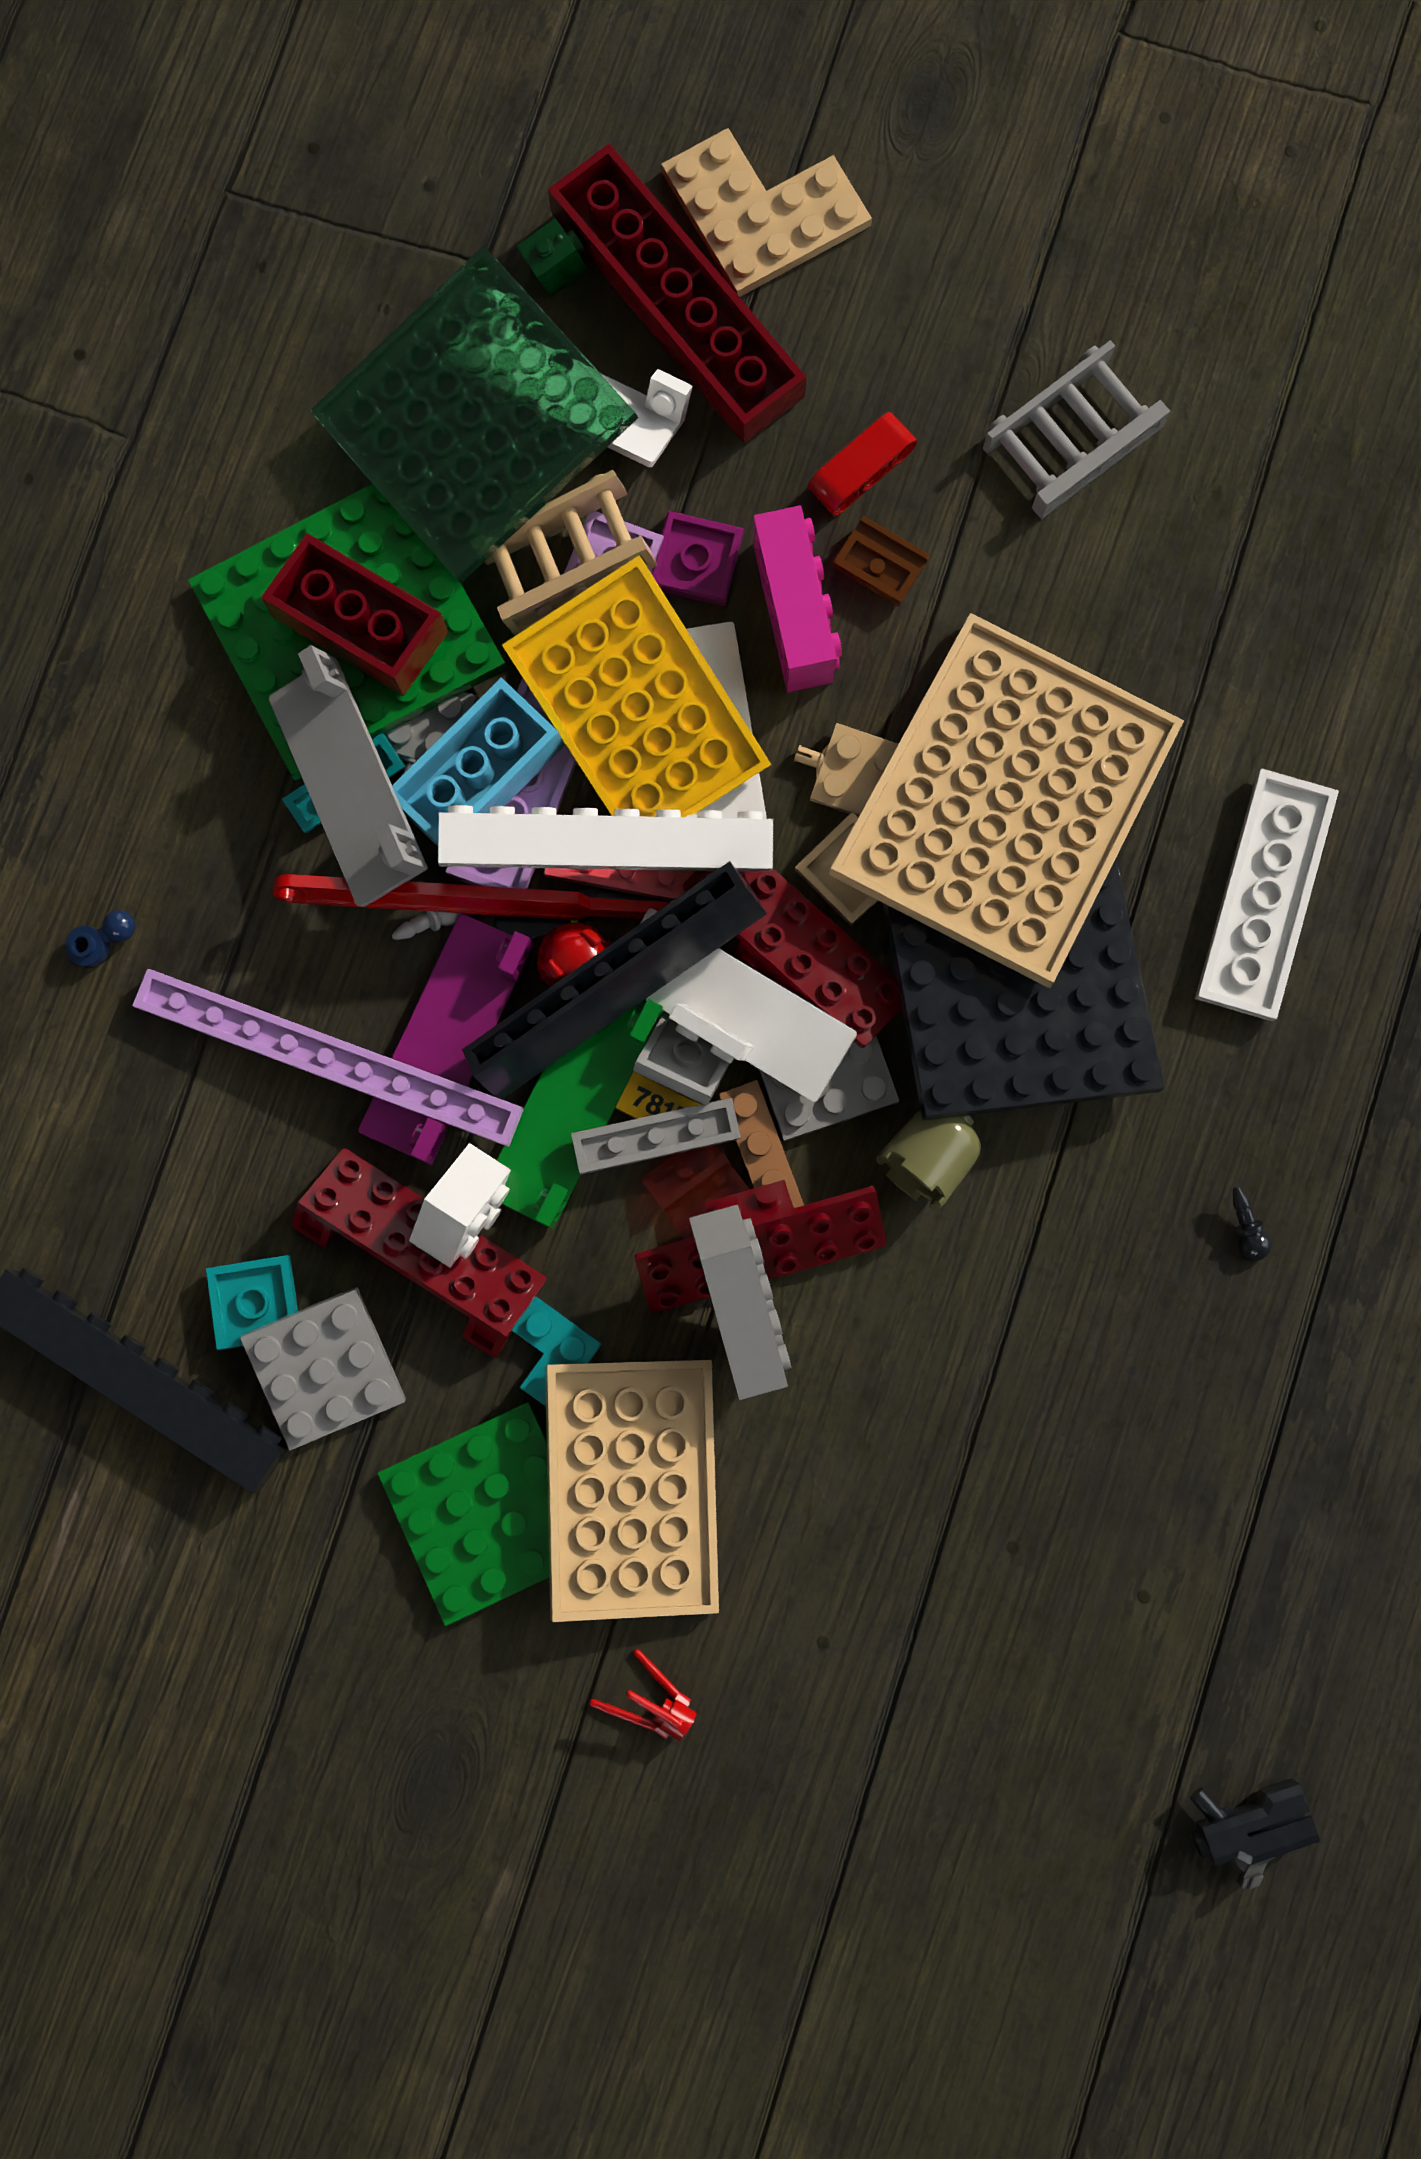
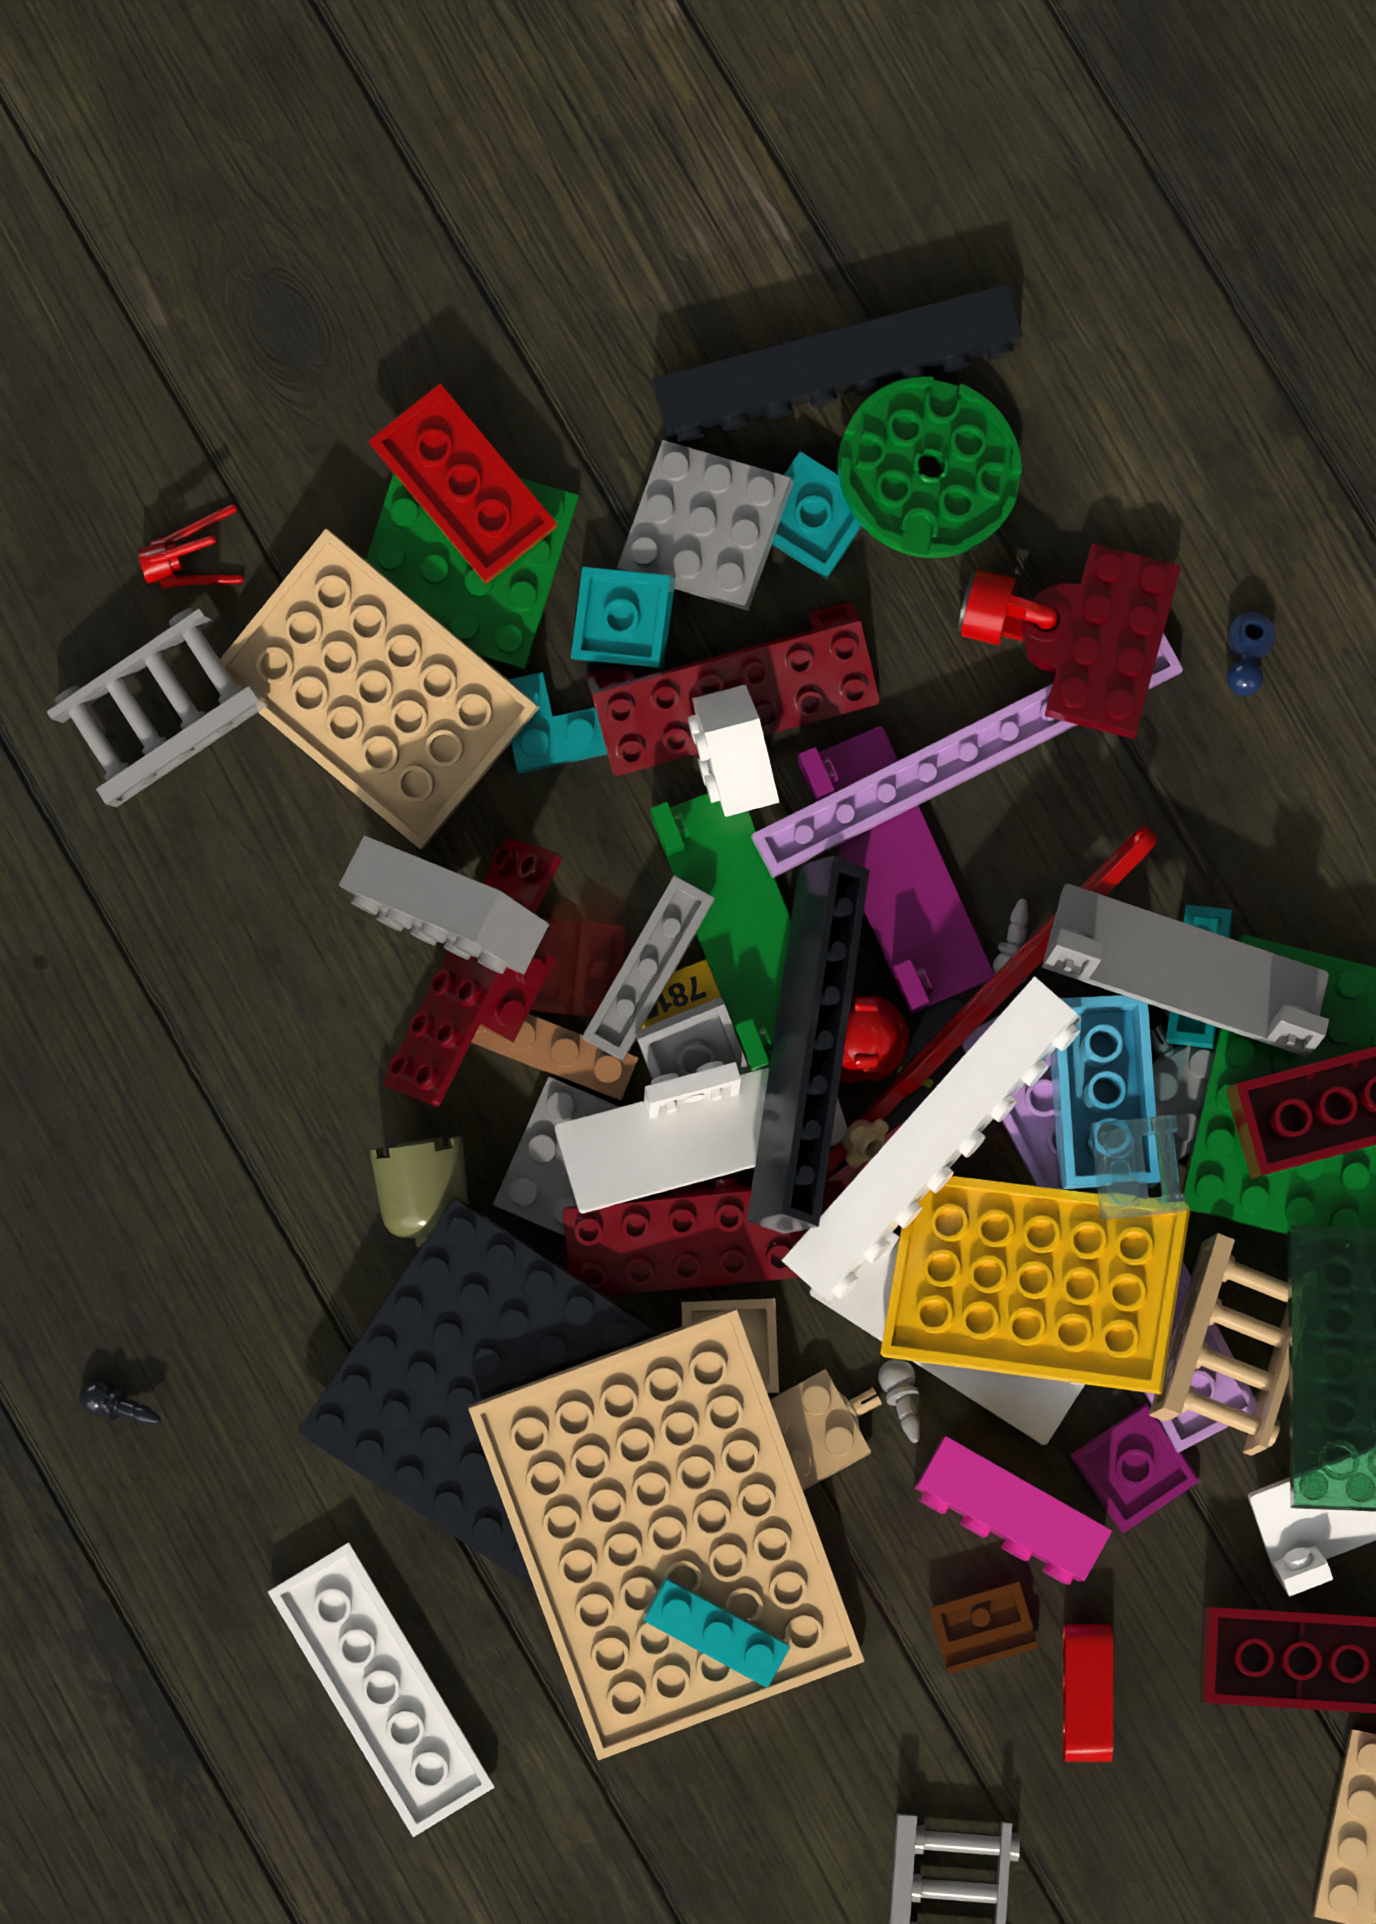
camera: 130 degrees right, 0 degrees up
none -> light grey fence [47,608,269,807]
none -> red plate [369,383,557,585]
none -> teal plate [571,567,675,669]
none -> teal plate [642,1576,791,1688]
none -> green plate [838,376,1022,558]
none -> tan plate [842,1119,889,1168]
none -> light grey bar [878,1359,920,1443]
none -> dark red plate [958,543,1181,739]
none -> clear light blue plate [1090,1115,1187,1219]

